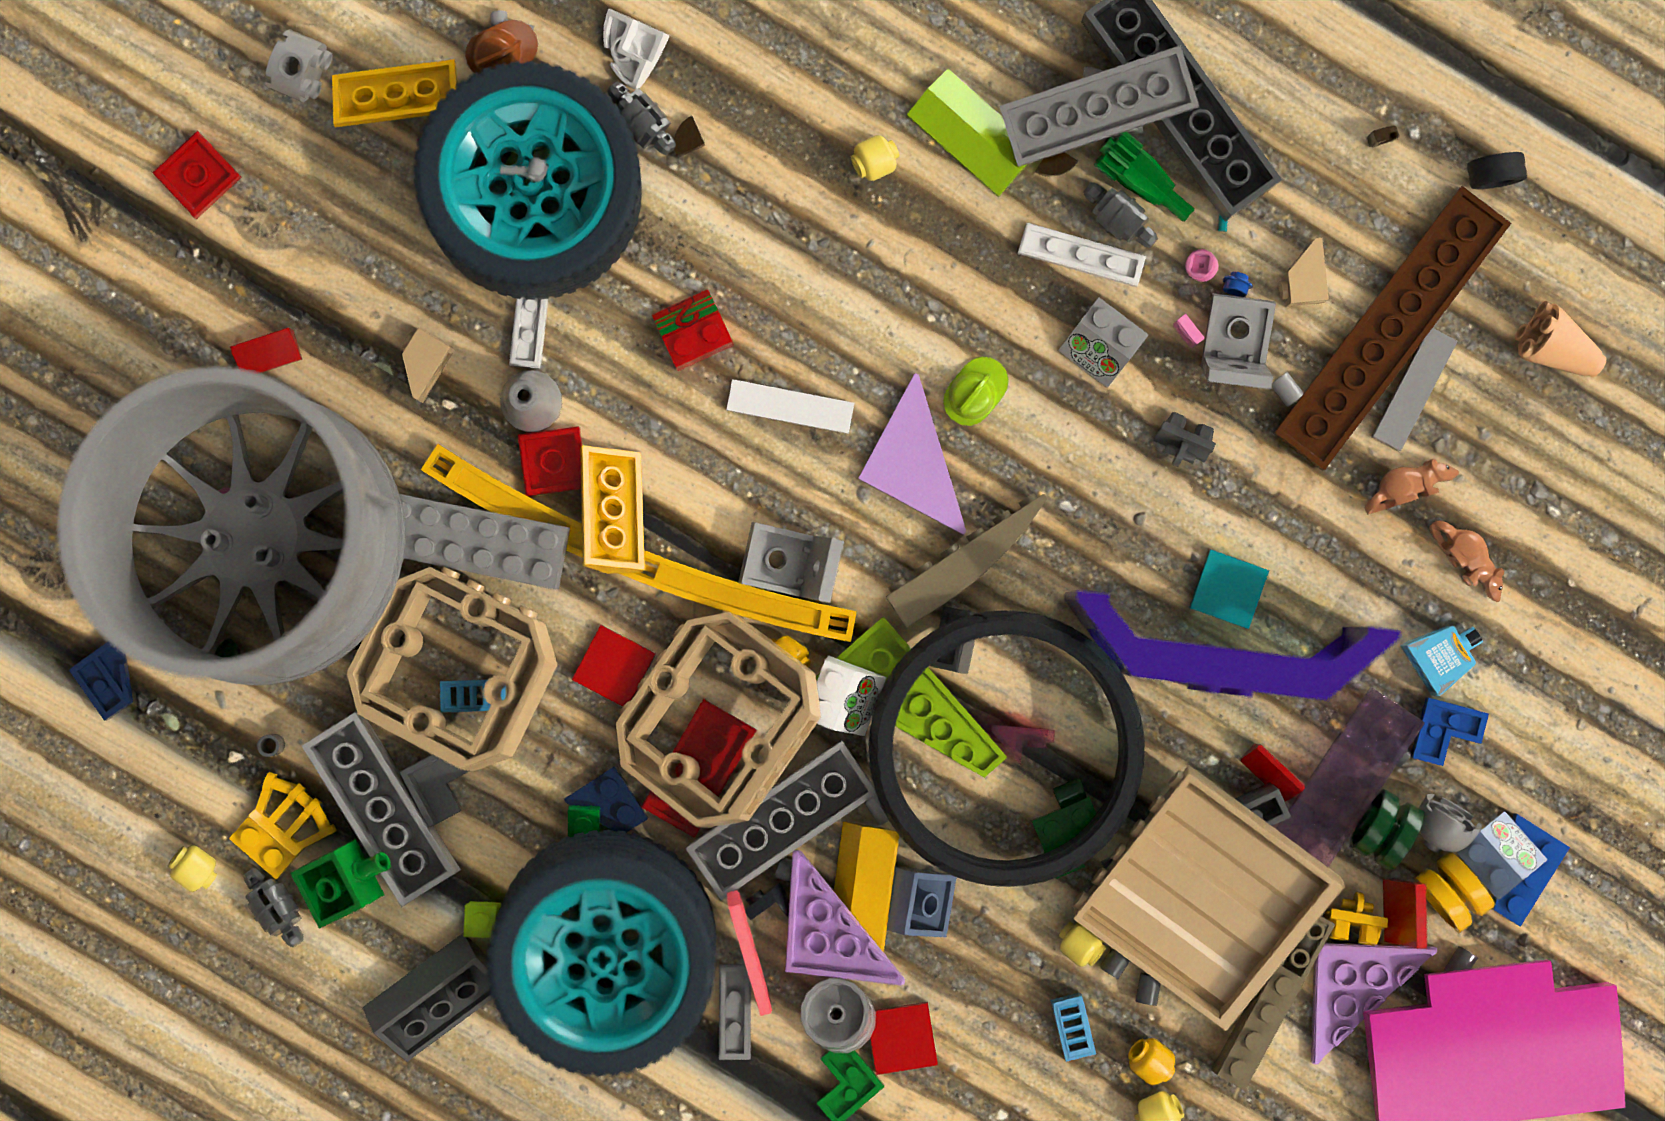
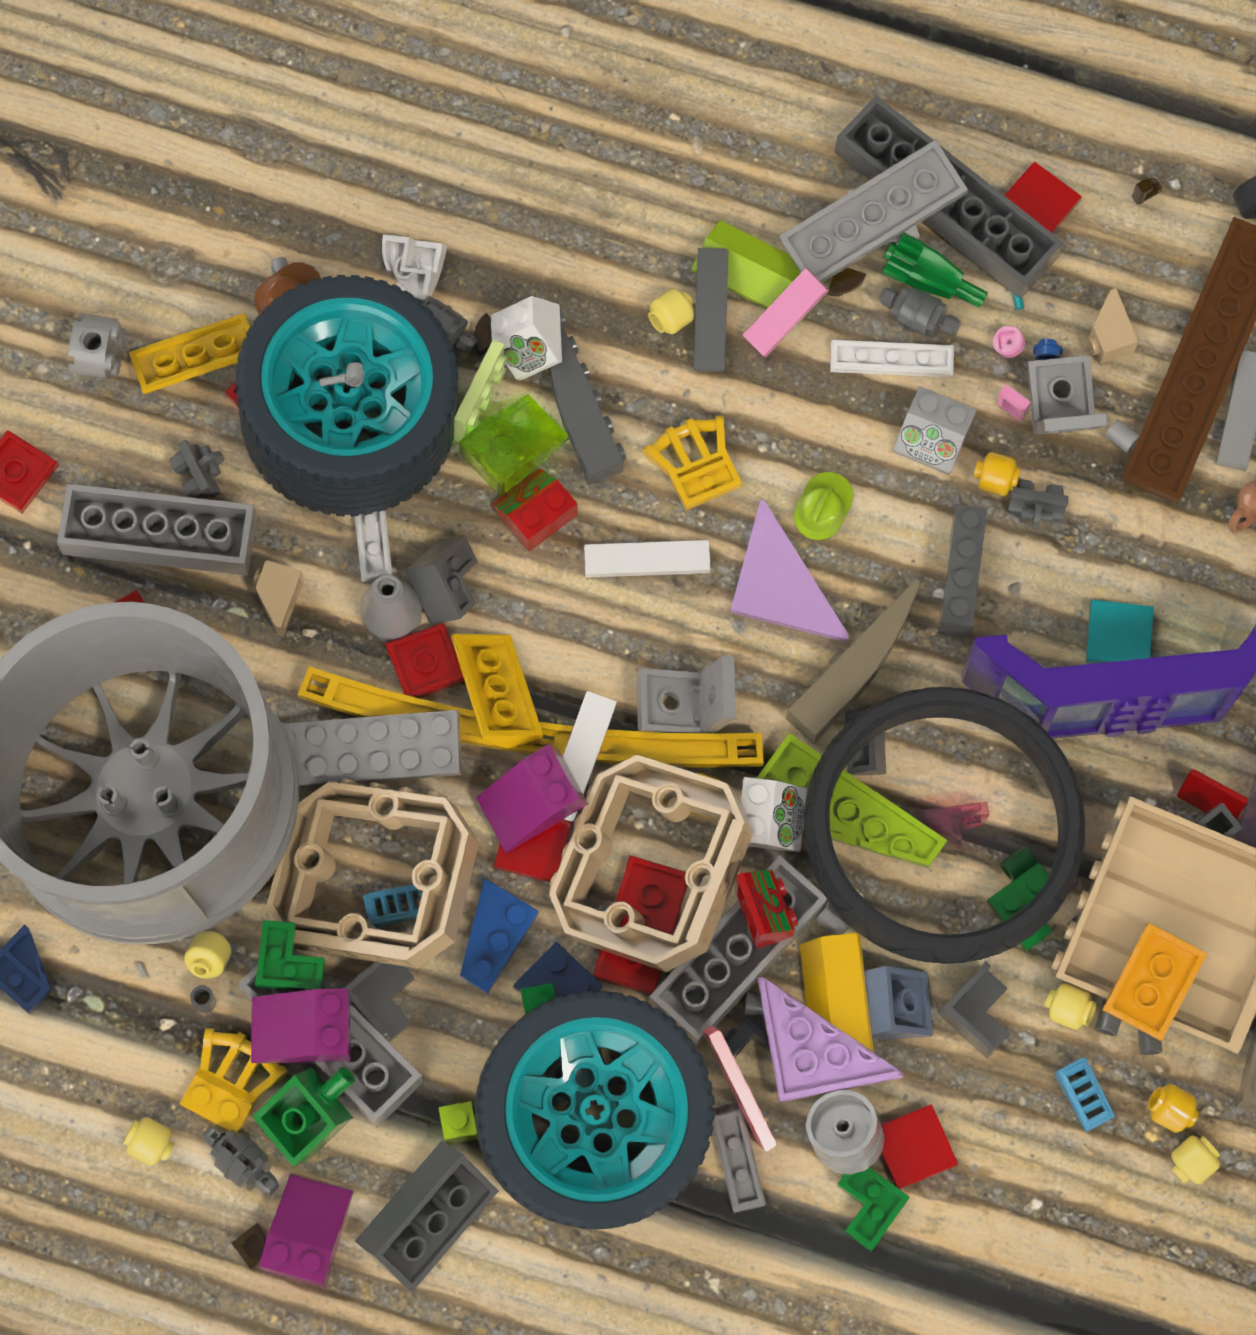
camera: 15 degrees left, 15 degrees down
none -> light grey brick [57,484,257,576]
none -> dark grey hips [169,440,225,498]
none -> light yellow head [184,931,231,979]
none -> dark brown tile [231,1223,265,1271]
none -> magenta slope [251,989,351,1063]
none -> green plate [255,920,325,991]
none -> magenta slope [259,1174,354,1288]
none -> dark grey panel [405,535,478,624]
none -> yellowish green plate [454,340,507,445]
none -> clear neon green slope [459,394,570,496]
none -> blue wing [460,878,539,995]
none -> magenta slope [476,744,588,853]
none -> white slope [491,296,562,380]
none -> dark grey slope [549,310,626,485]
none -> white tile [563,691,617,822]
none -> yellow plate [642,416,742,511]
none -> dark grey slope [694,248,728,371]
none -> red slope [734,870,798,950]
none -> bright pink tile [743,268,829,357]
none -> dark grey arch [938,504,988,638]
none -> dark grey panel [939,962,1010,1059]
none -> yellow head [973,452,1021,496]
none -> red tile [1004,161,1082,233]
none -> light orange plate [1102,923,1207,1041]

